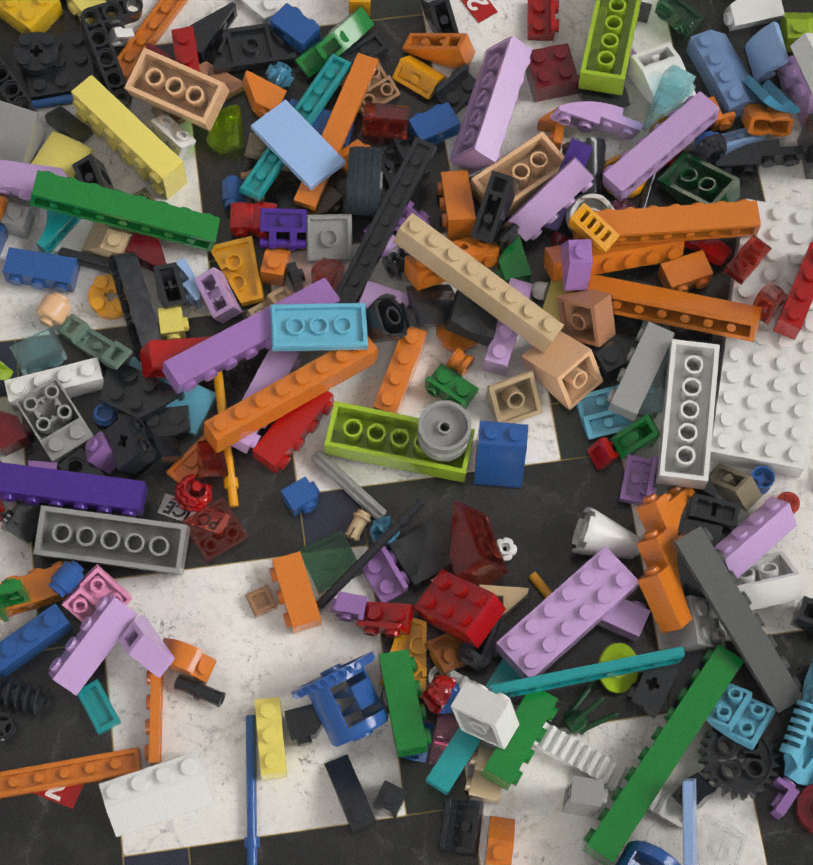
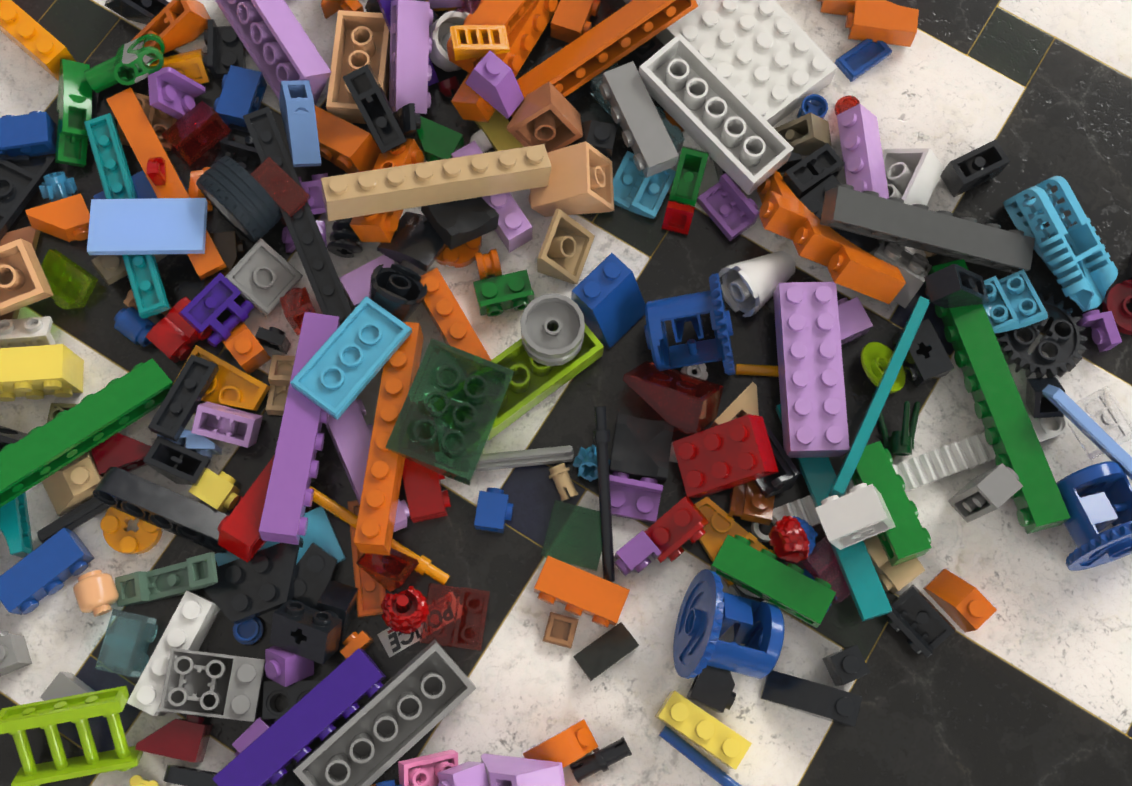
camera: 50 degrees left, 5 degrees up
none -> green connector [84,34,165,93]
none -> red tile [147,157,166,186]
none -> medium lavender bracket [148,67,206,125]
none -> black plate [148,354,219,442]
none -> clear red plate [250,157,311,217]
none -> medium blue slope [279,80,321,167]
none -> orange plate [340,630,374,659]
none -> clear green slope [386,338,514,486]
none -> pearl dark grey slope [573,622,639,681]
none -> blue piece [644,273,736,375]
none -> black slope [924,264,989,309]

